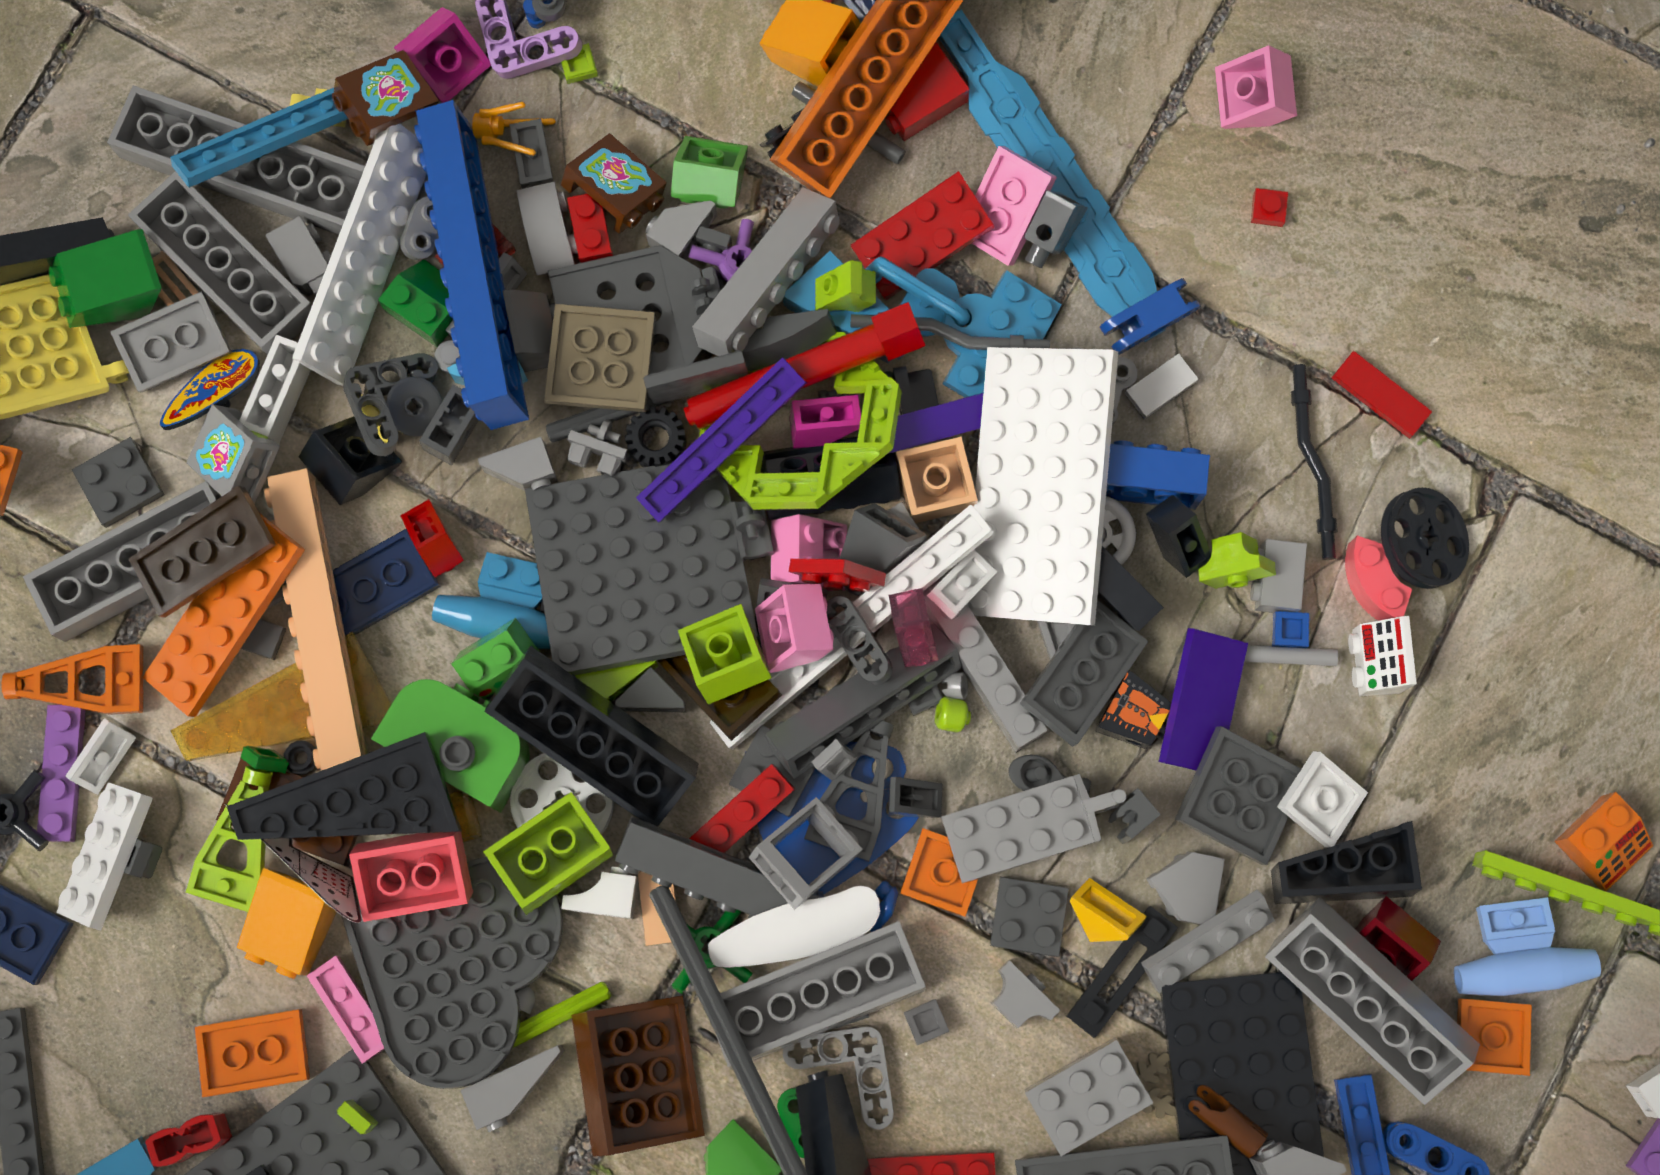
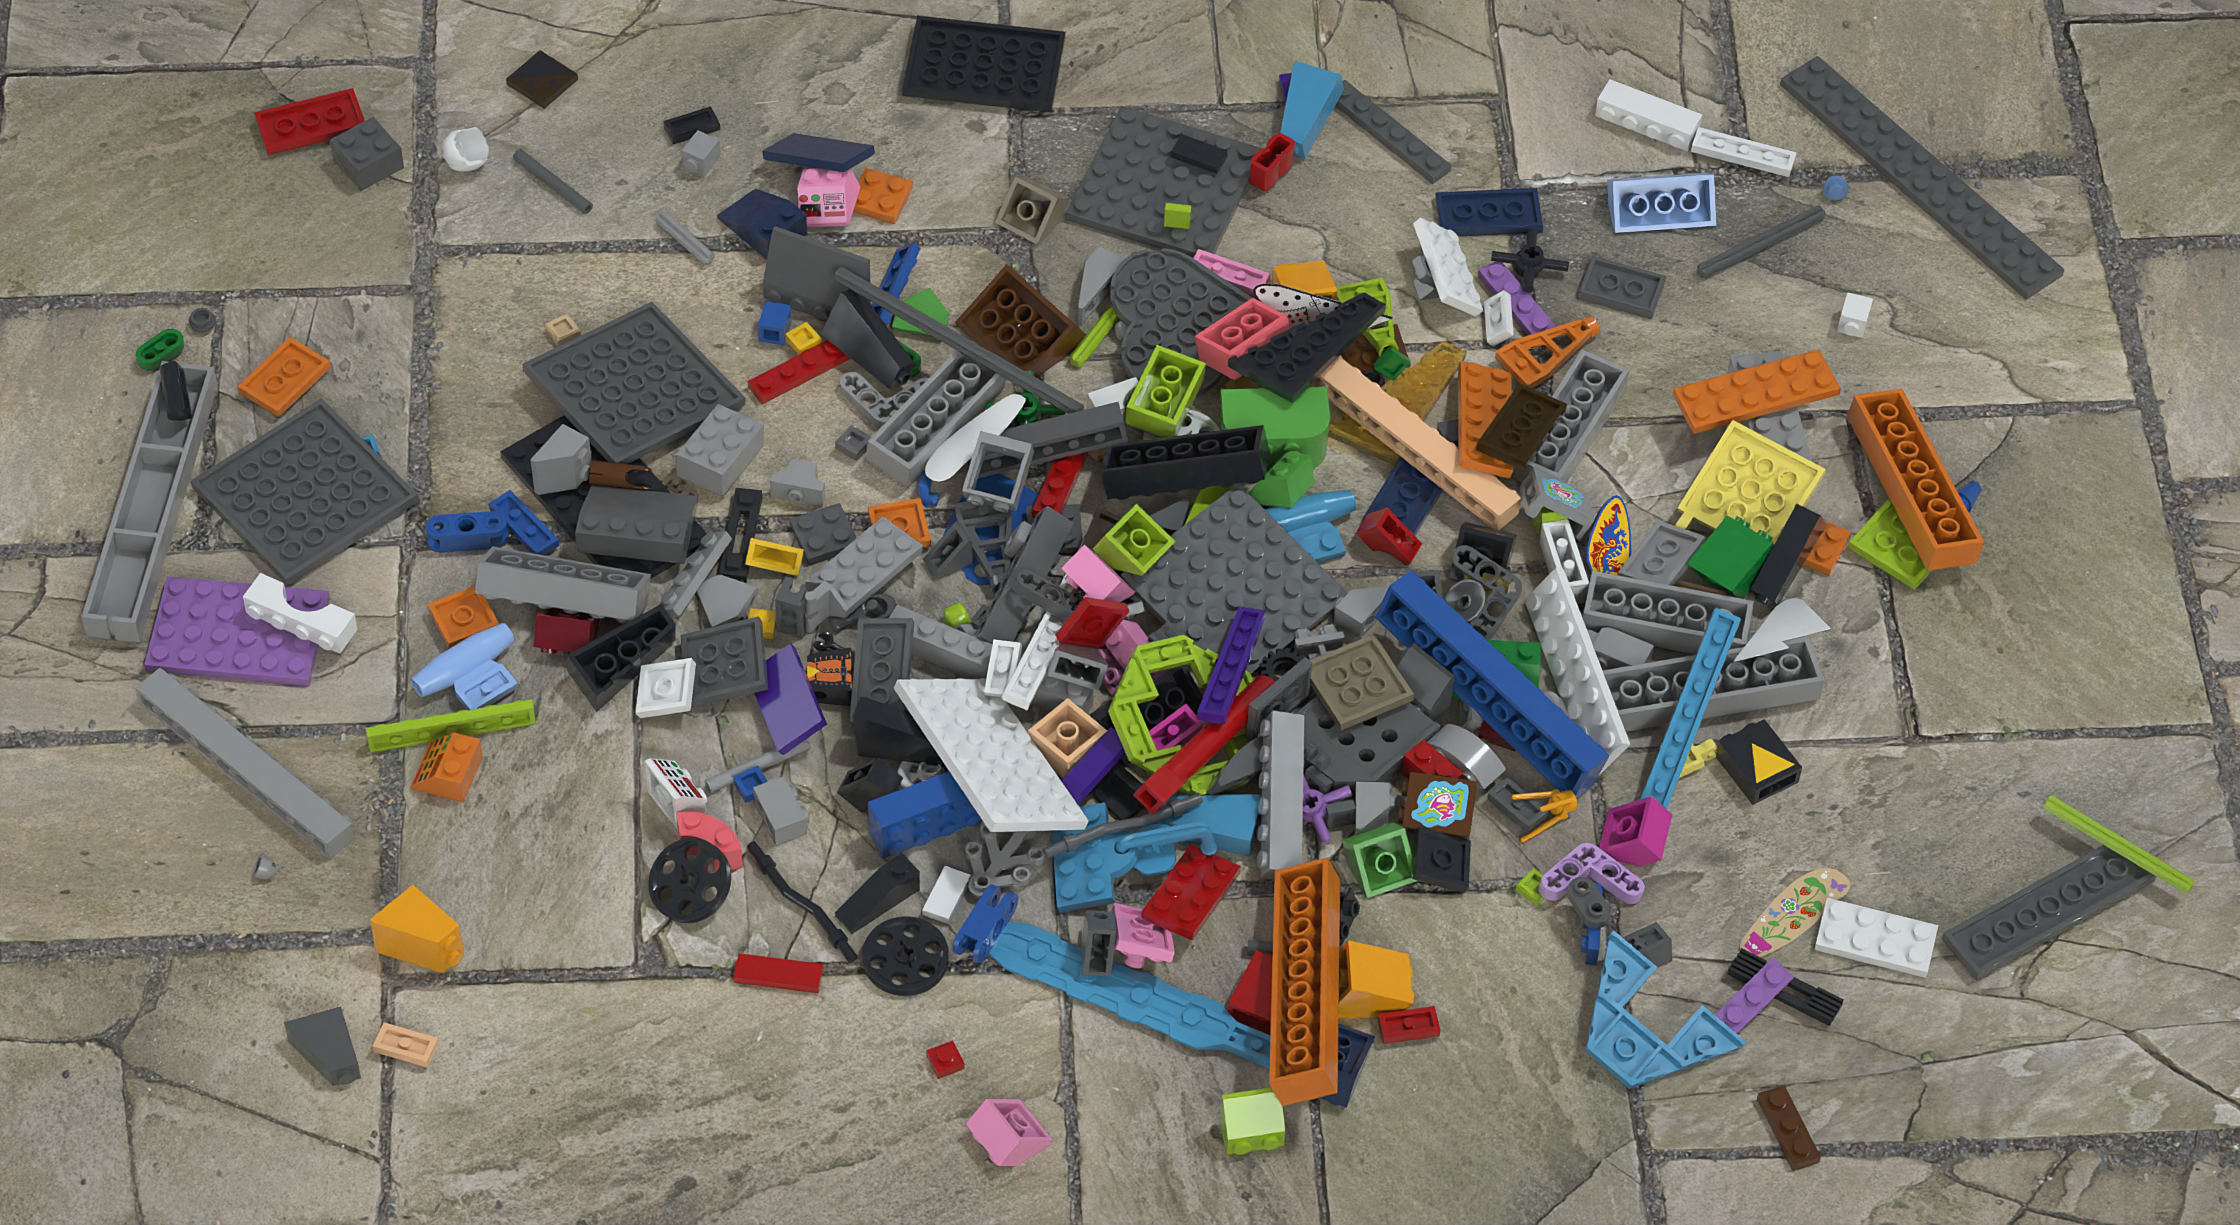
camera: 145 degrees right, 25 degrees down
dark grey plate [72,437,165,528] -> none
orange plate [195,1009,310,1098] -> none
panel [332,50,439,146] -> none
dark grey plate [440,736,475,771] -> none
lime brick [815,260,876,312] -> none
clear pink brick [889,588,939,667] -> none
lime brick [1198,532,1276,589] -> none
none -> dark grey slope [575,485,698,564]
none -> yellow plate [748,608,776,639]
none -> black hand [813,632,853,655]
none -> black slope [835,853,920,934]
none -> black wedge [863,916,949,996]
none -> black hinge [1412,826,1471,893]
none -> black brick [1716,719,1802,805]
none -> white sticker [1734,598,1831,662]

